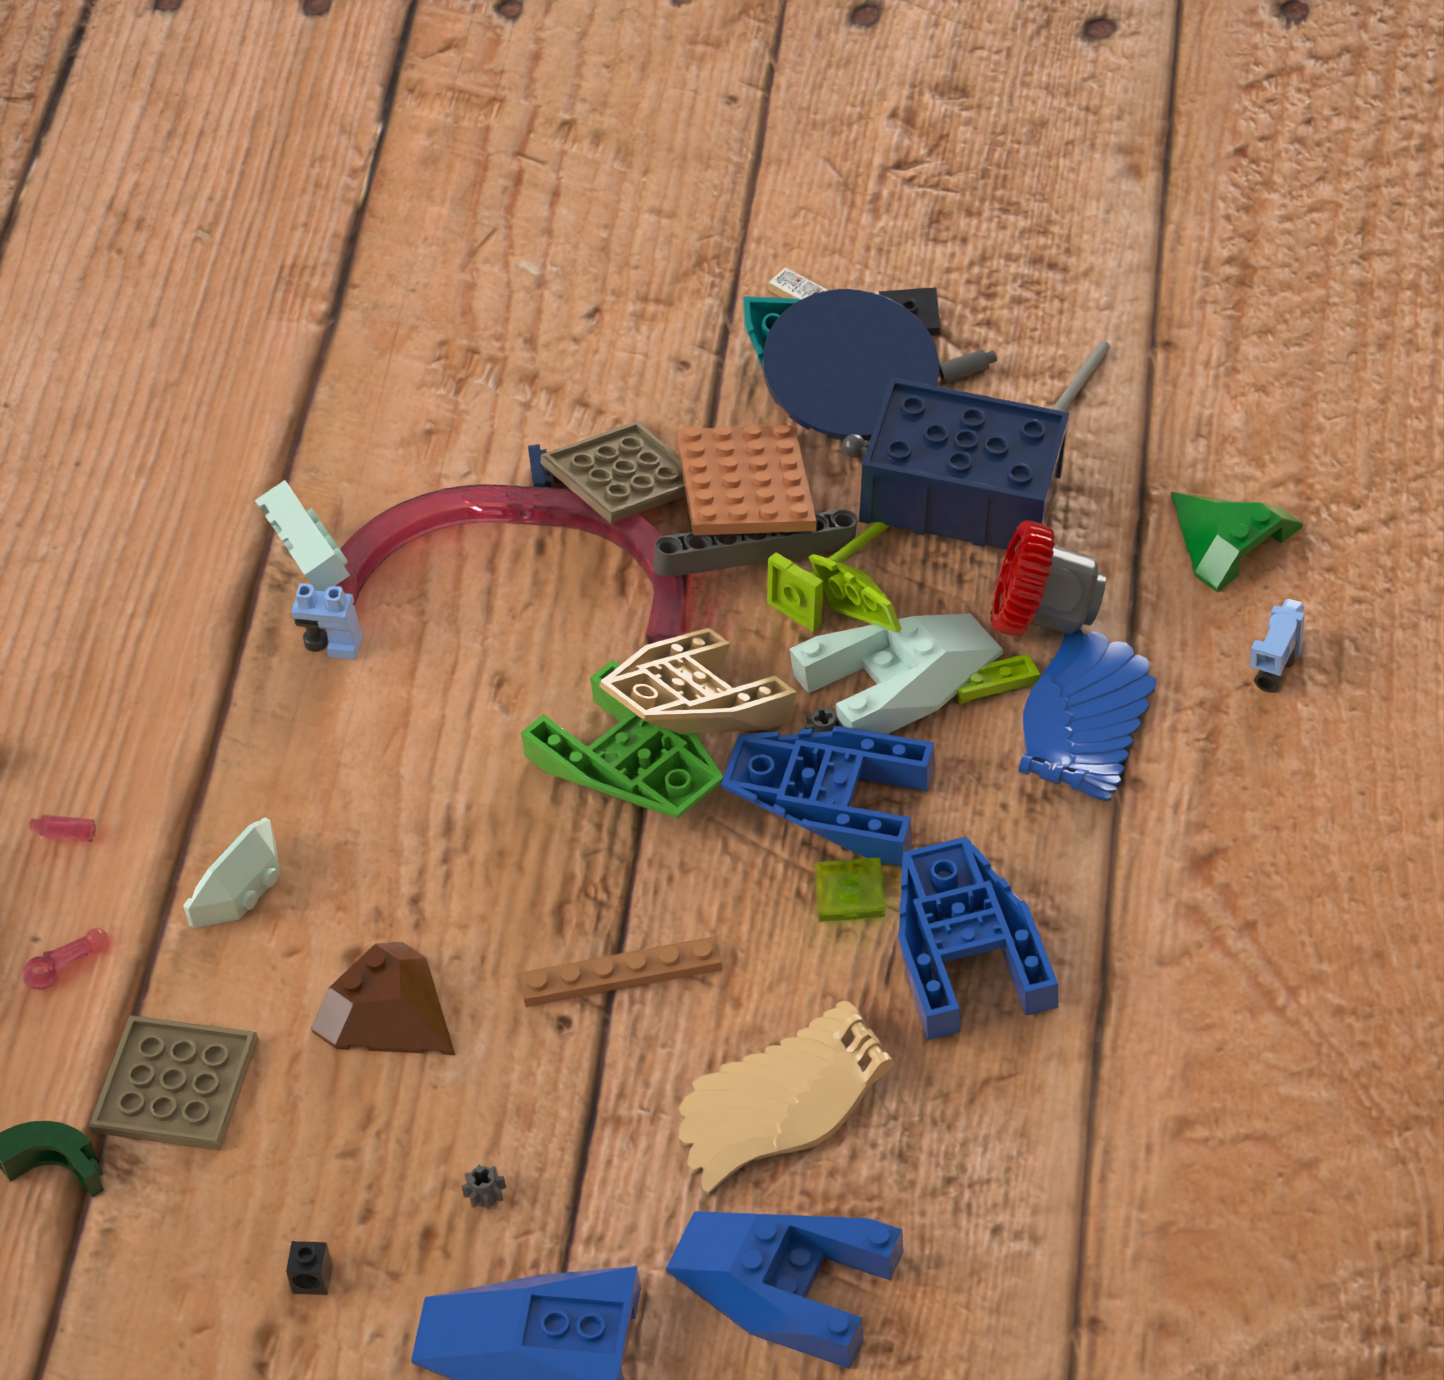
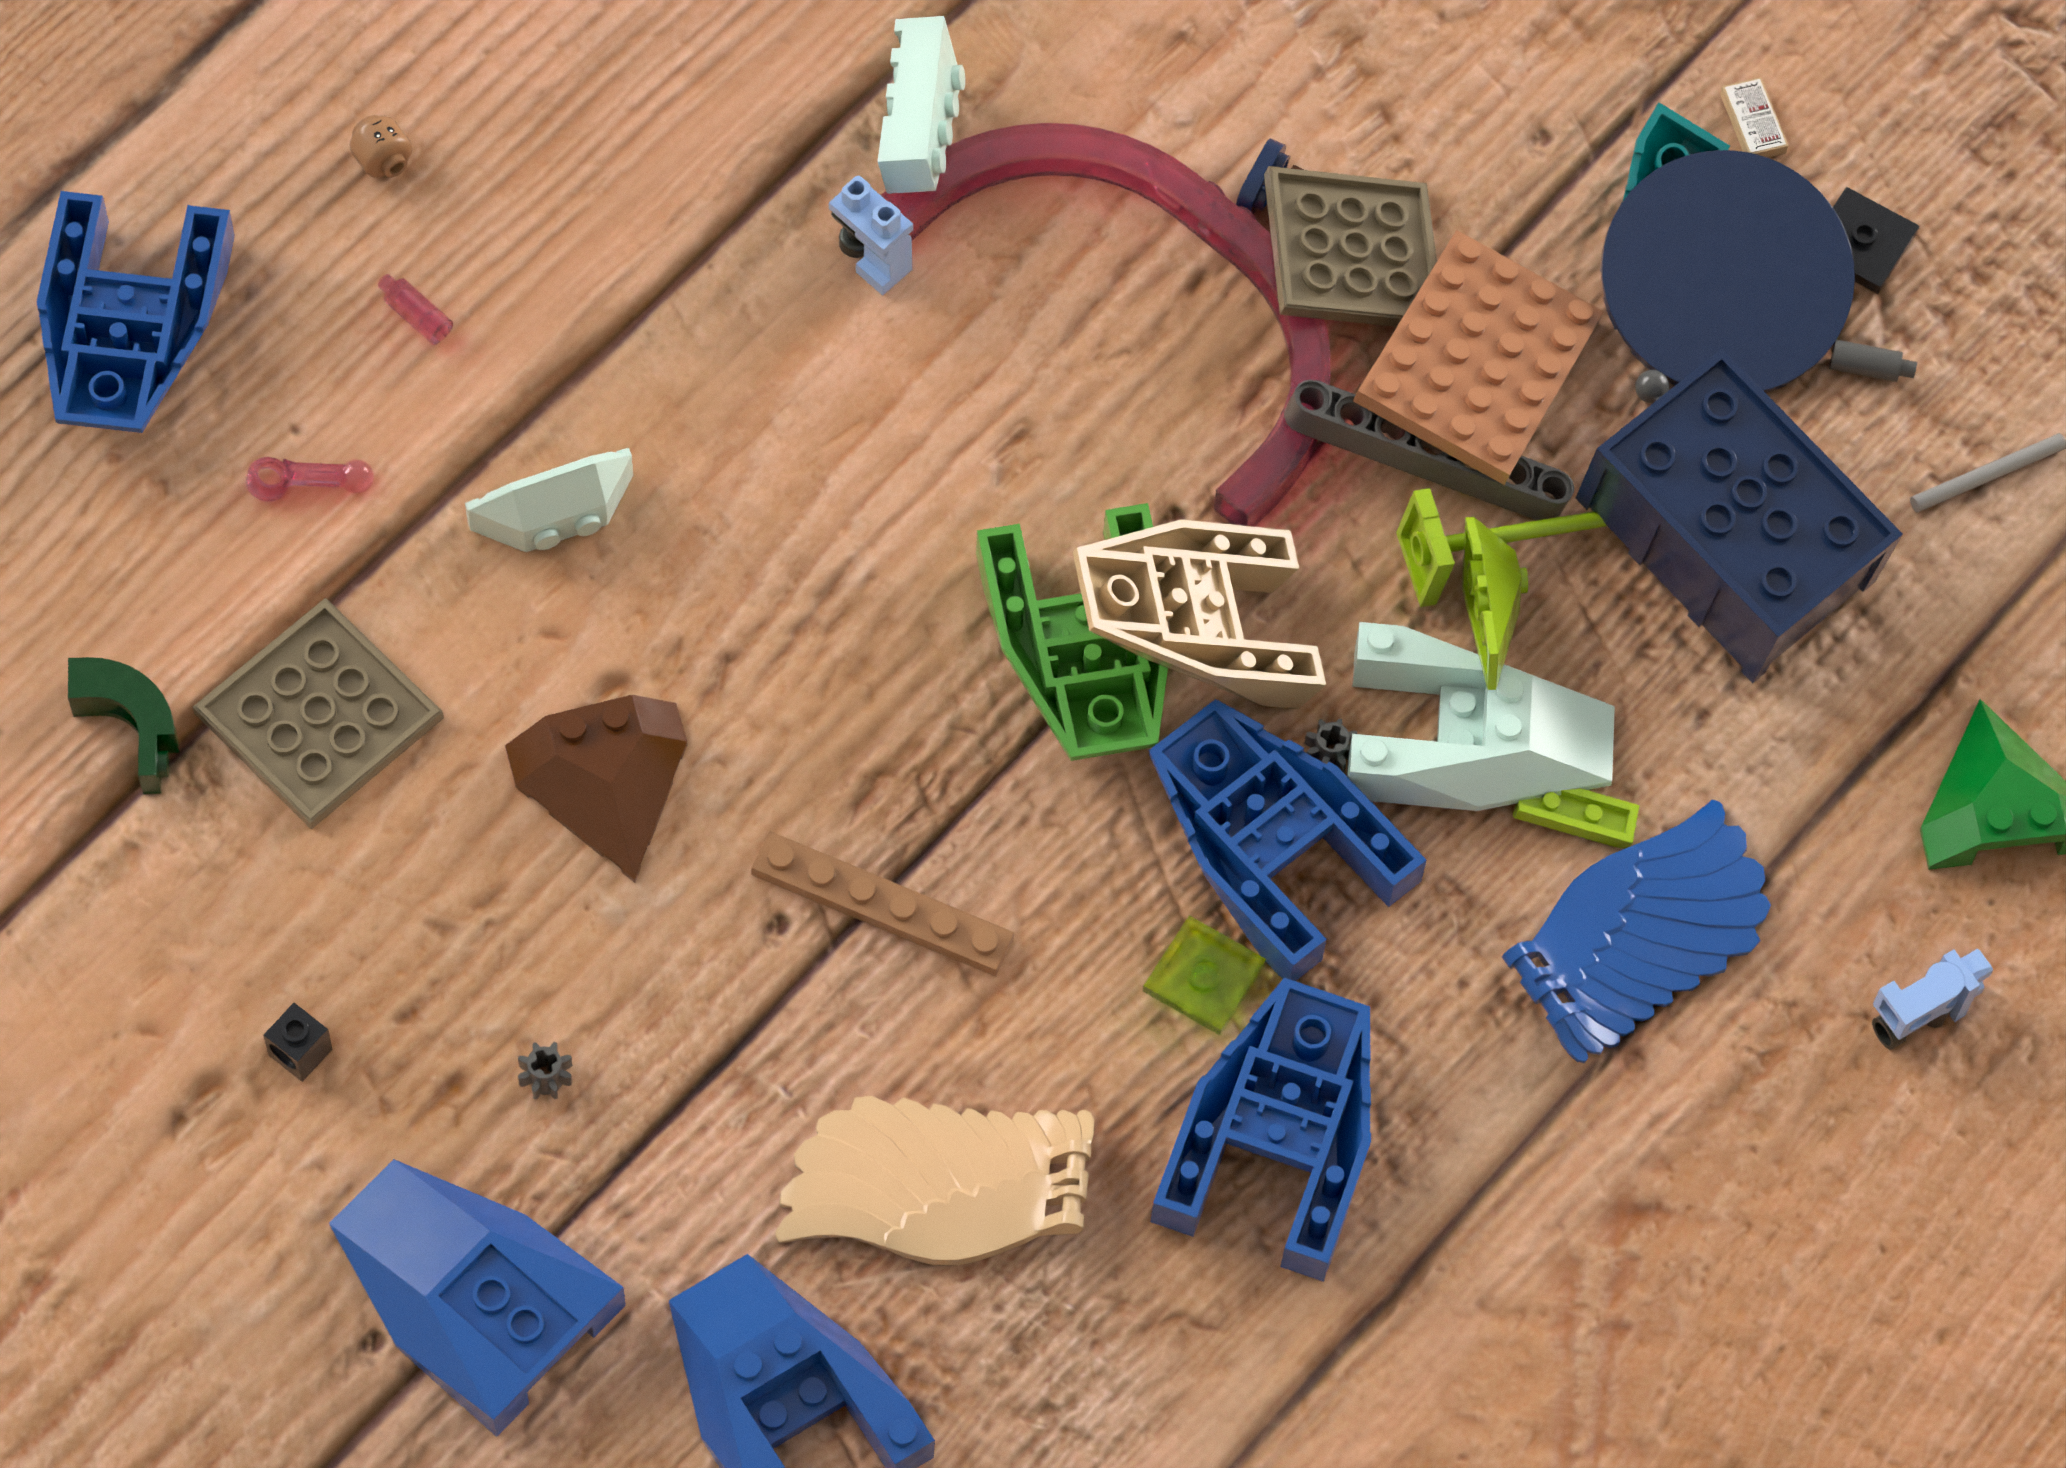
camera: 25 degrees right, 15 degrees up
piece [990,520,1106,637] -> none

